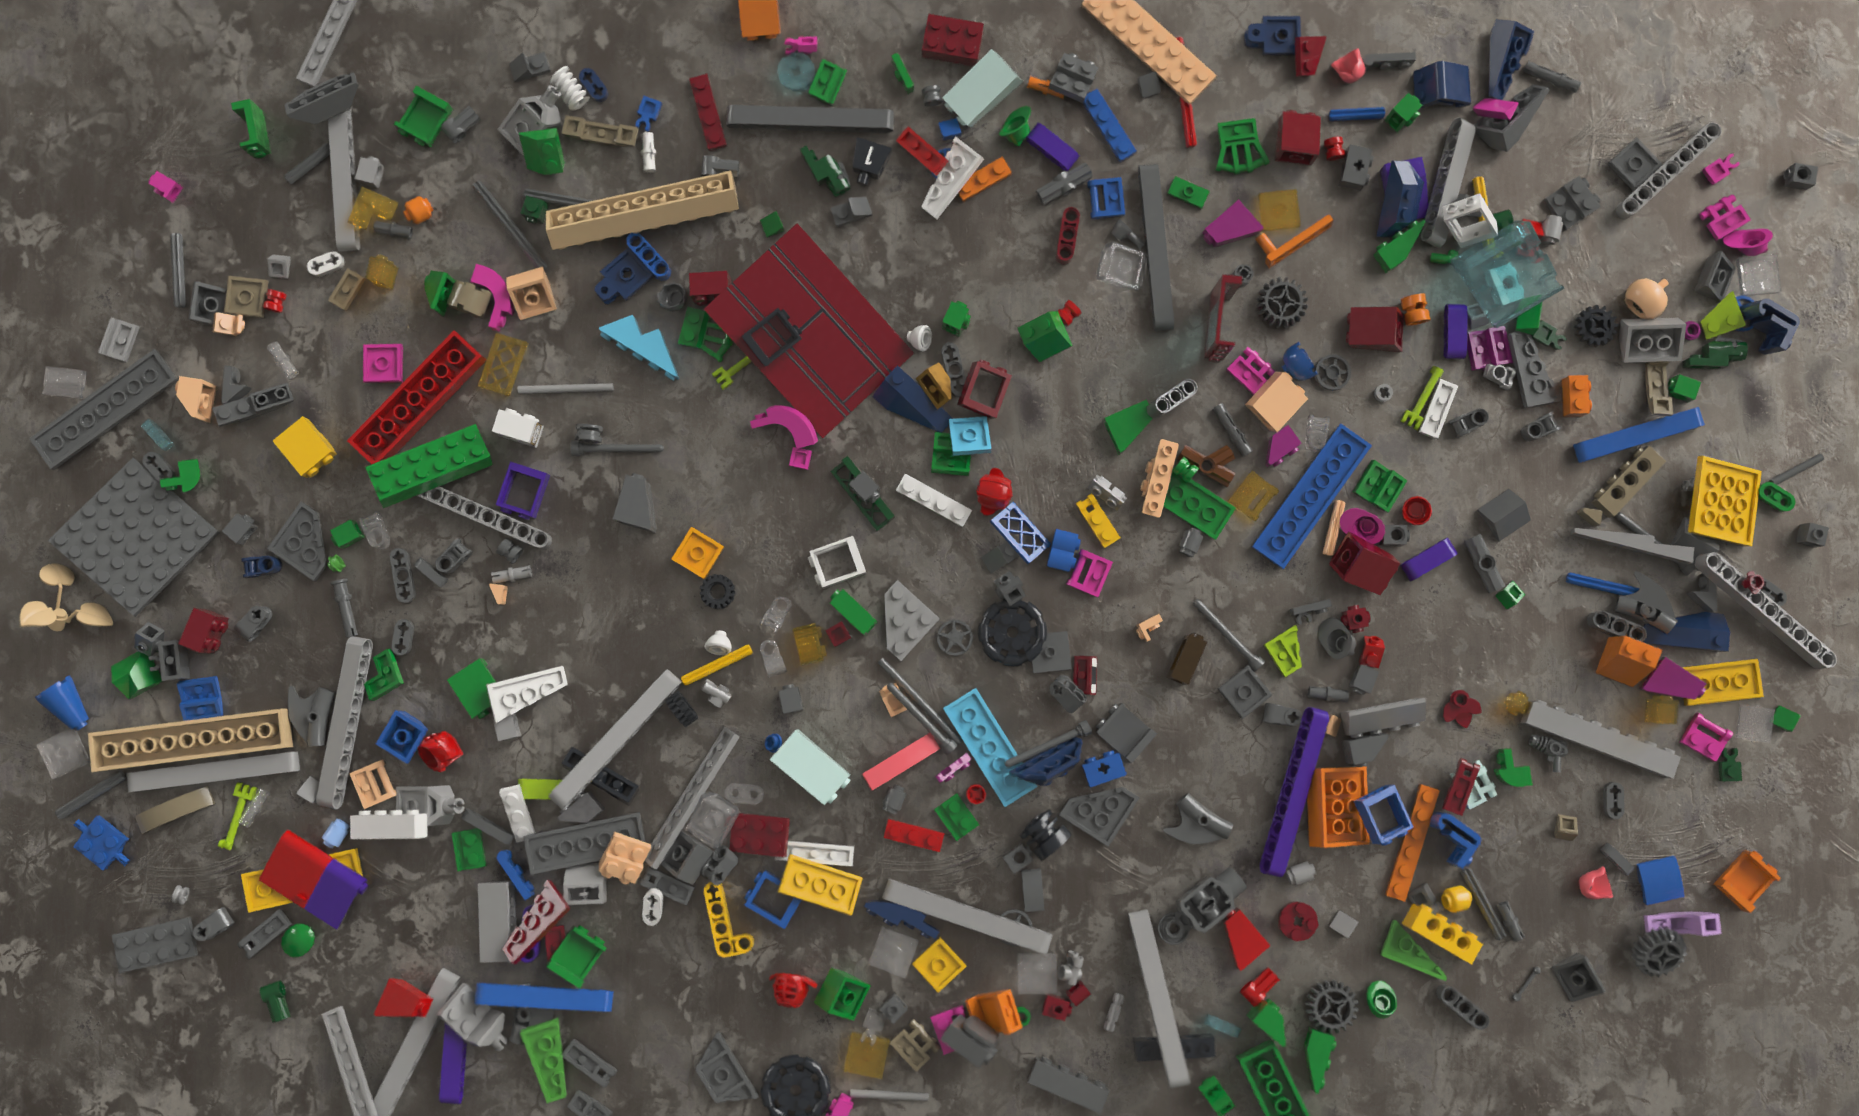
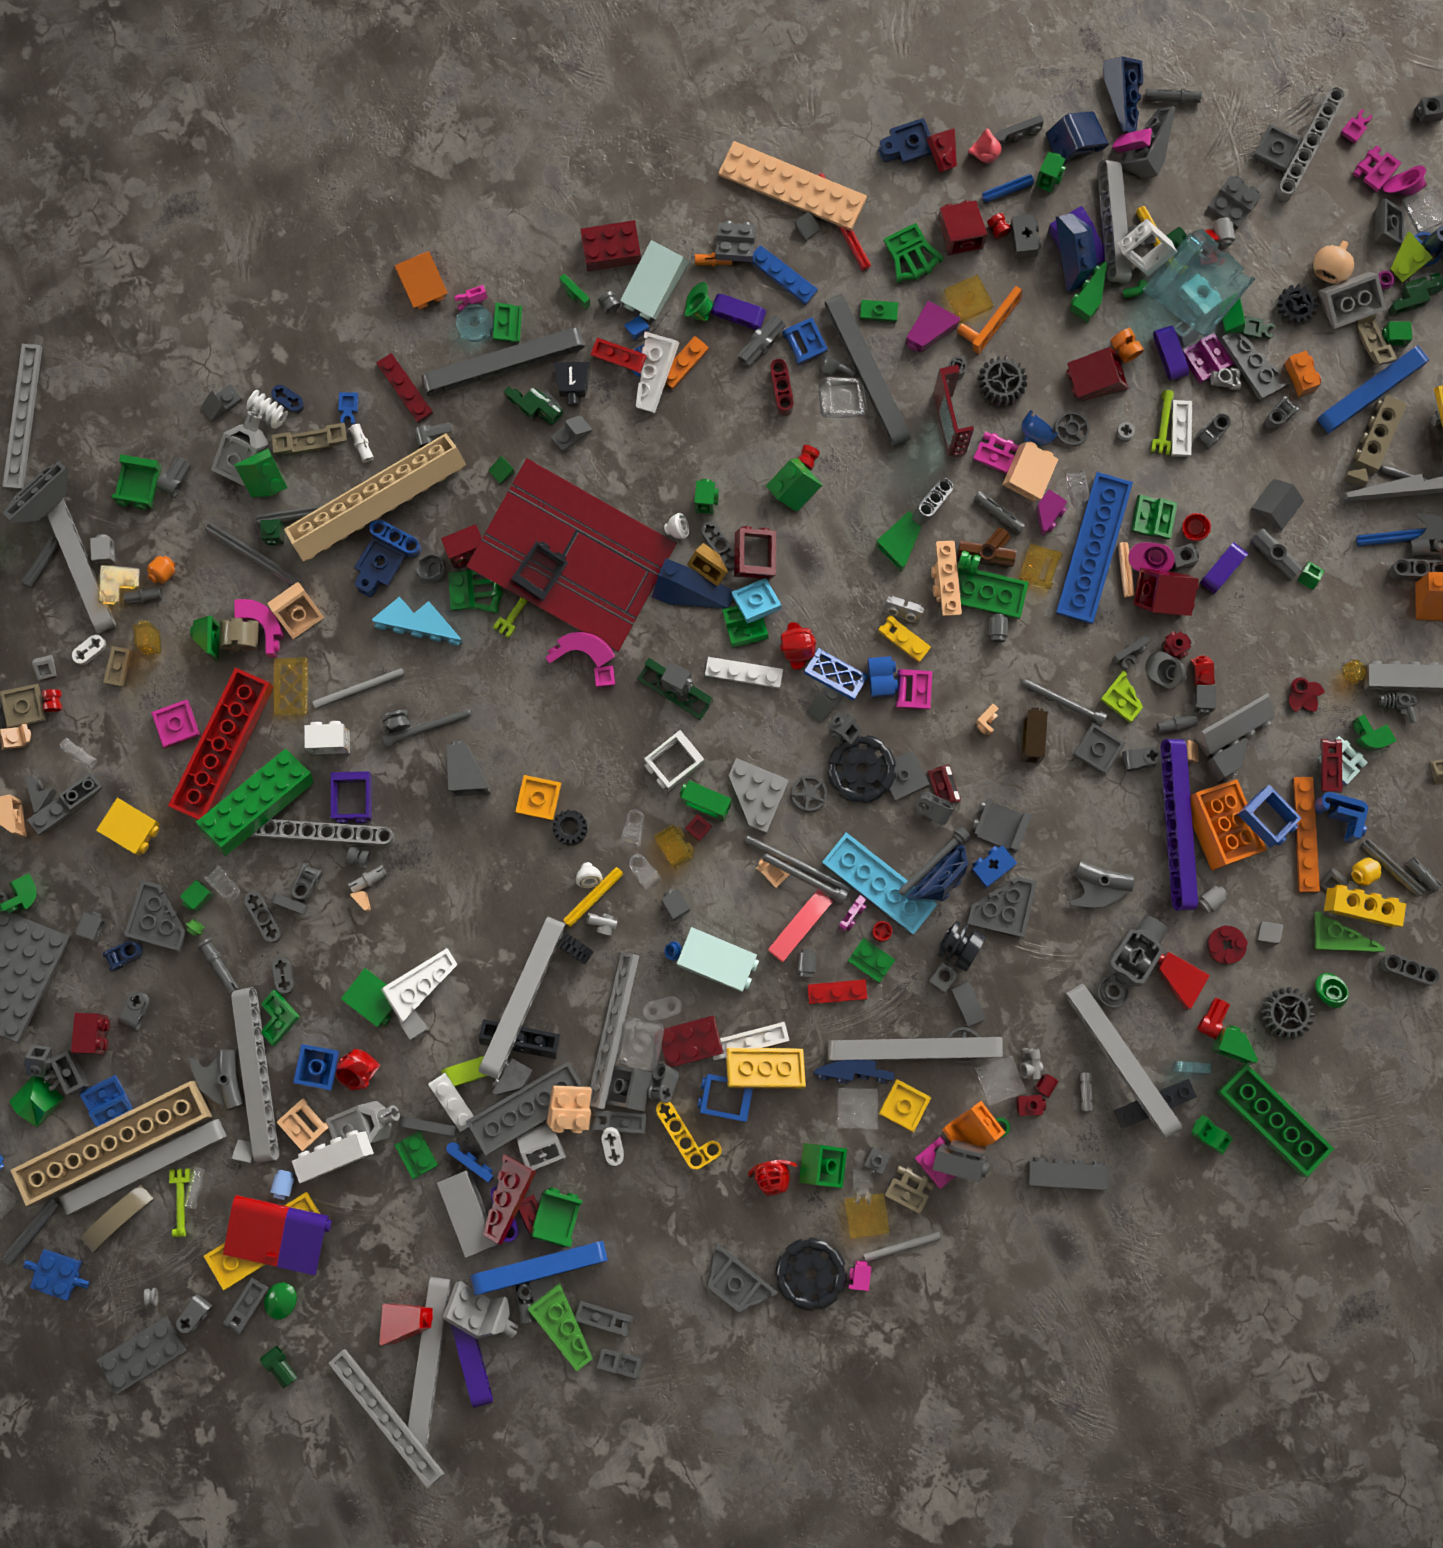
camera: 20 degrees left, 5 degrees down
green slope [1303,1027,1336,1094] -> none

